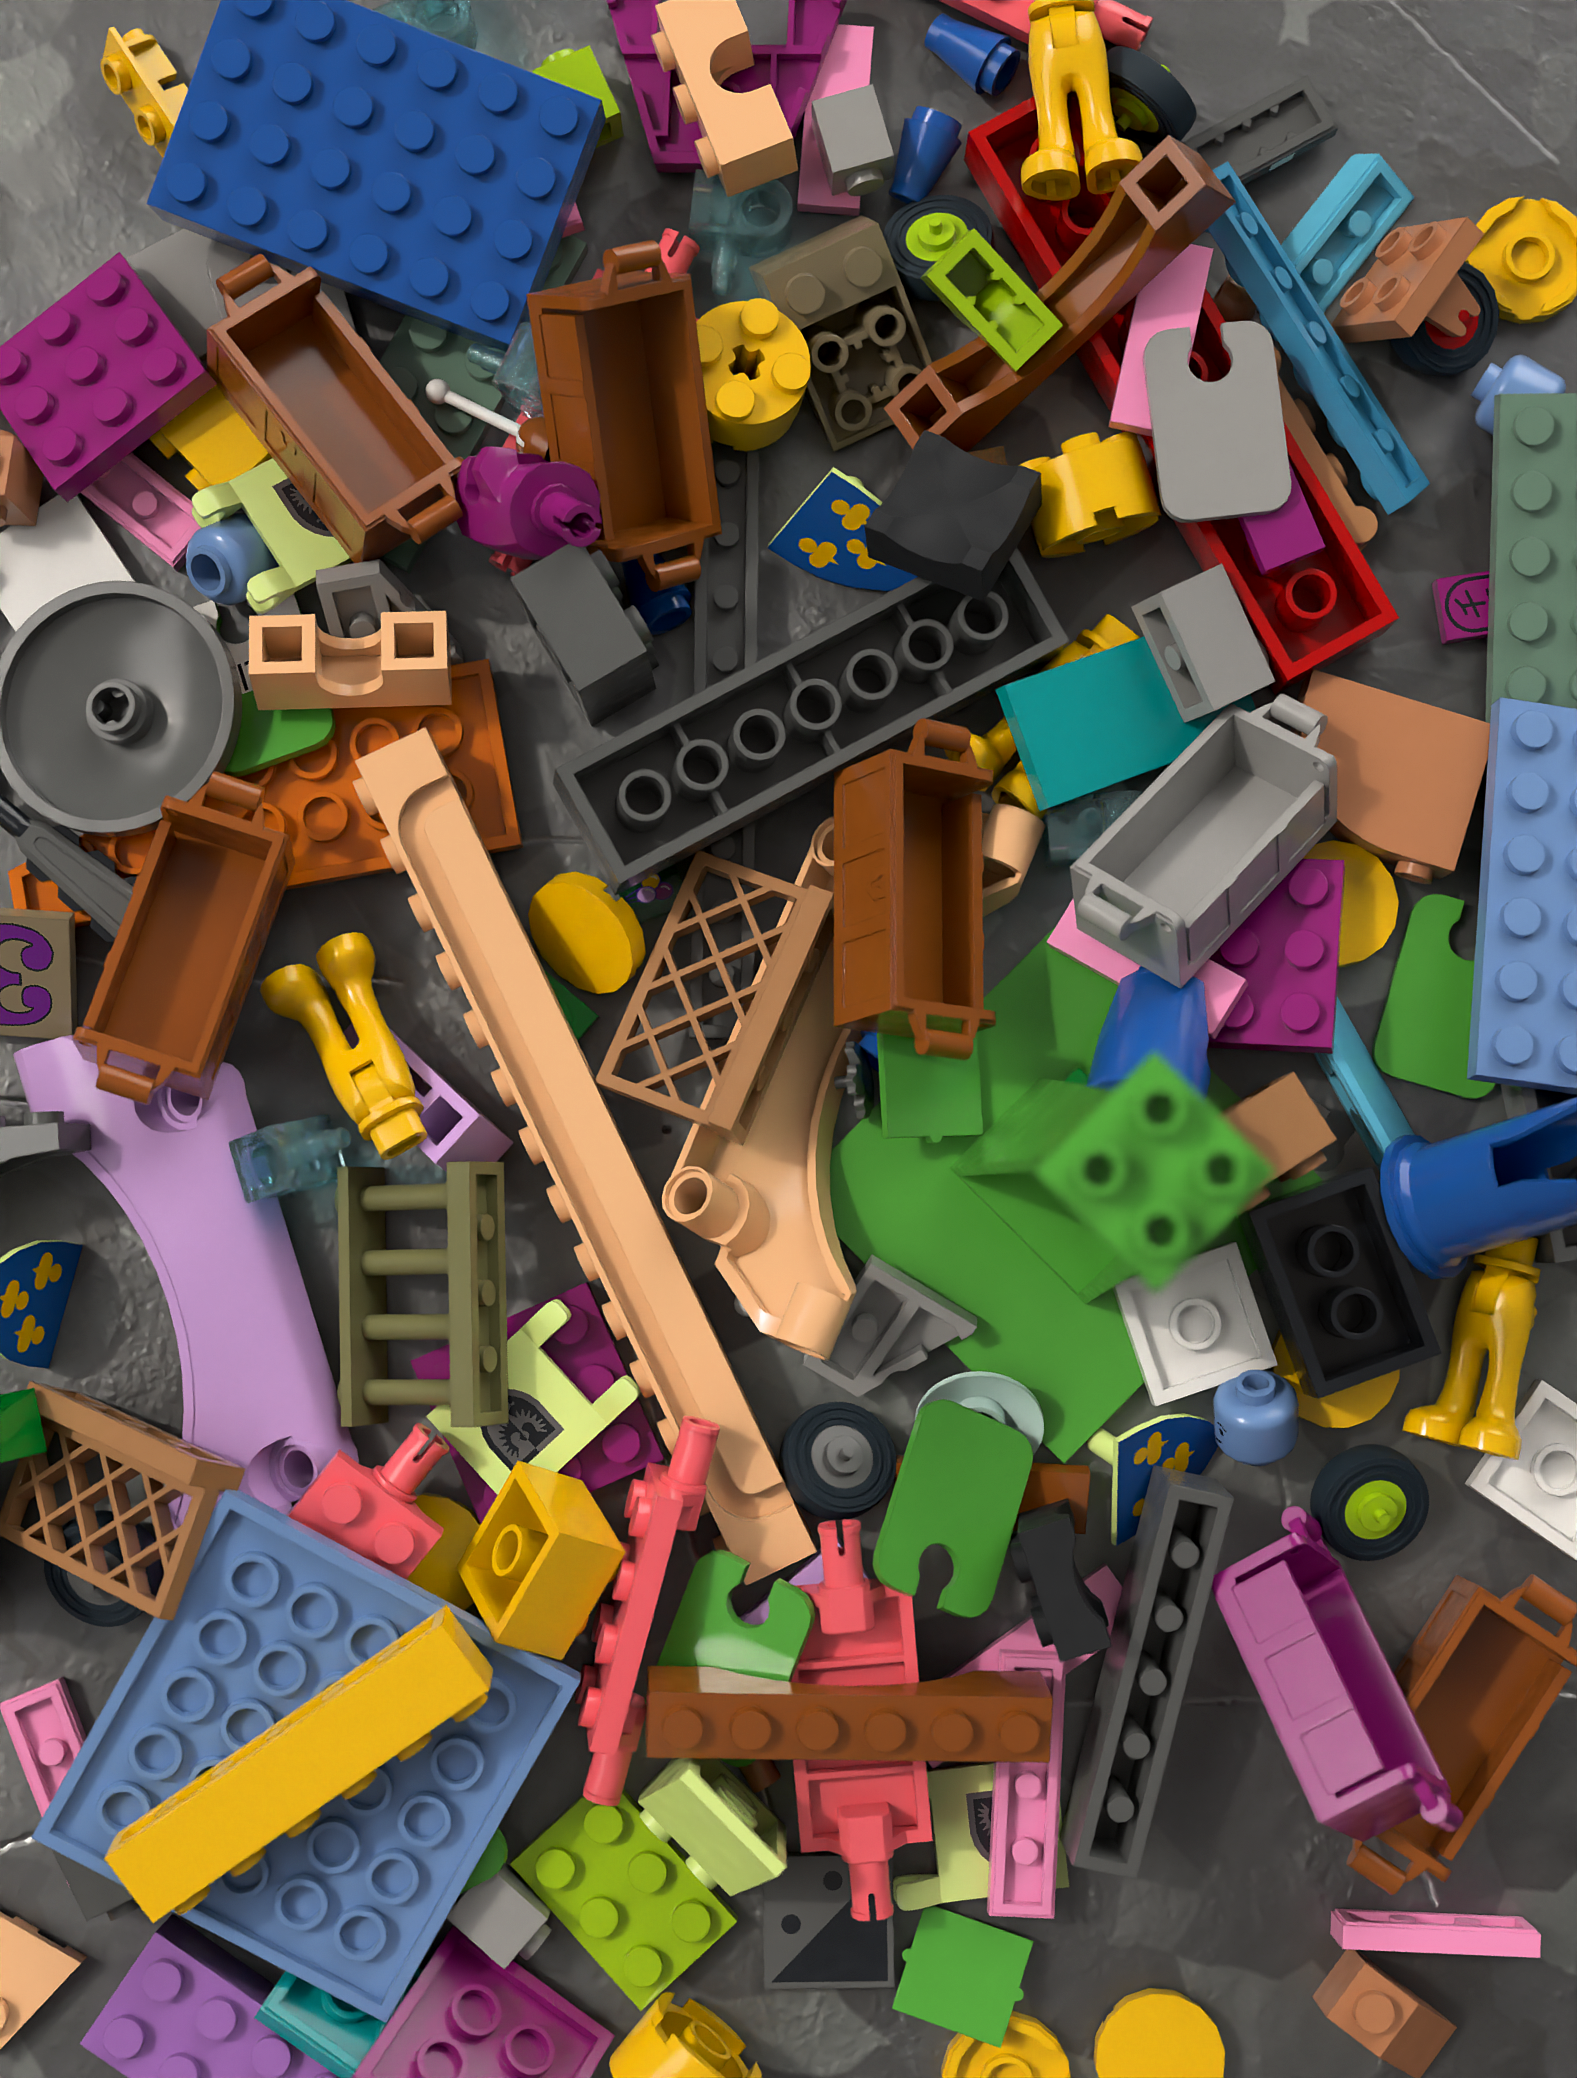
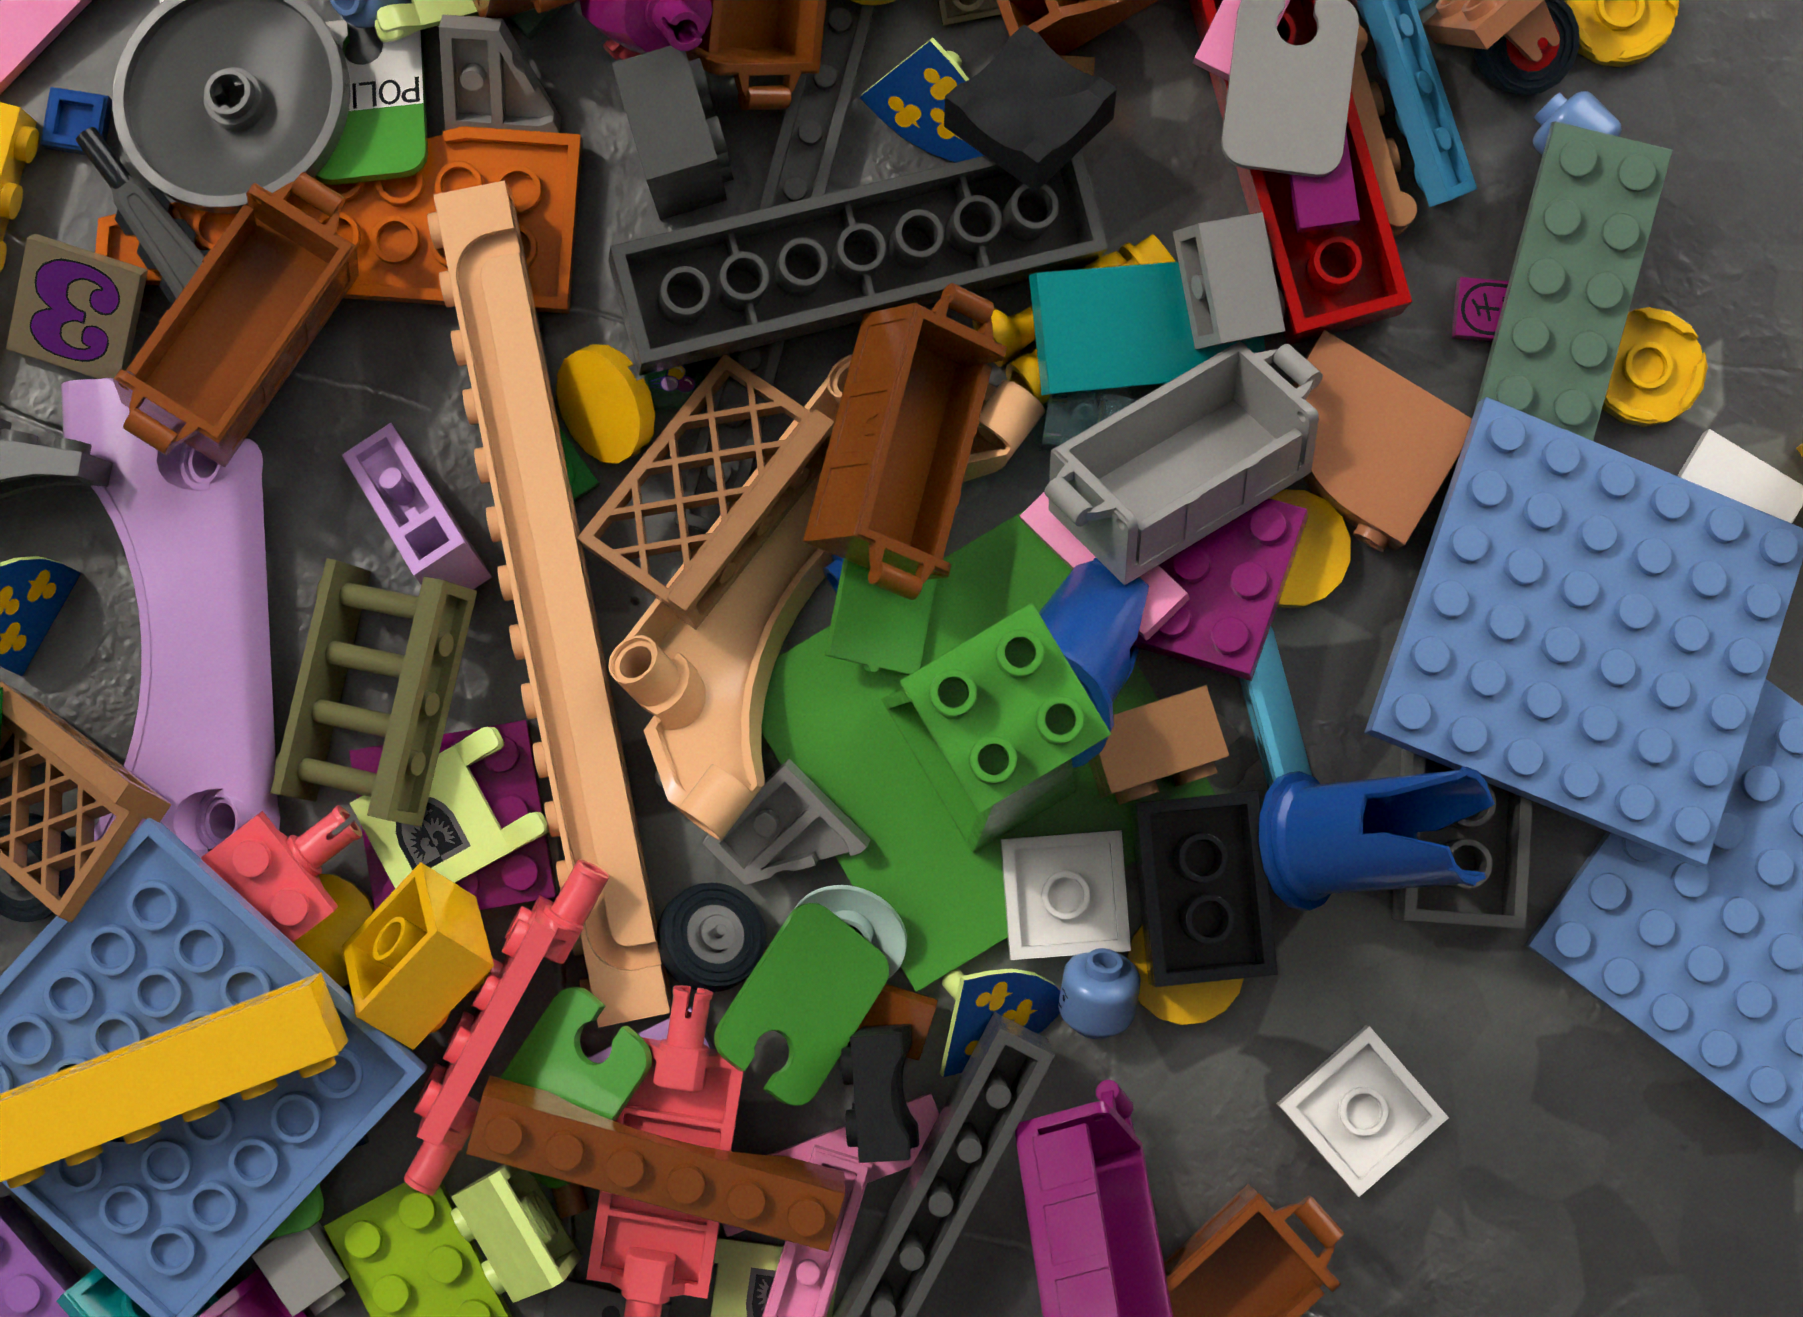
camera: 10 degrees right, 0 degrees up
clear light blue piece [229,1114,351,1203] -> none
light nougat arch [249,611,452,710] -> none
yellow piece [260,932,428,1160] -> none
blue cone [620,553,692,635] -> none
dark grey plant [834,1041,874,1120] -> none
yellow brick [1020,431,1161,558] -> none
black wheel [1310,1444,1429,1561] -> none
bright green piece [1372,894,1496,1099] -> none
yellow piece [1402,1237,1541,1460] -> none

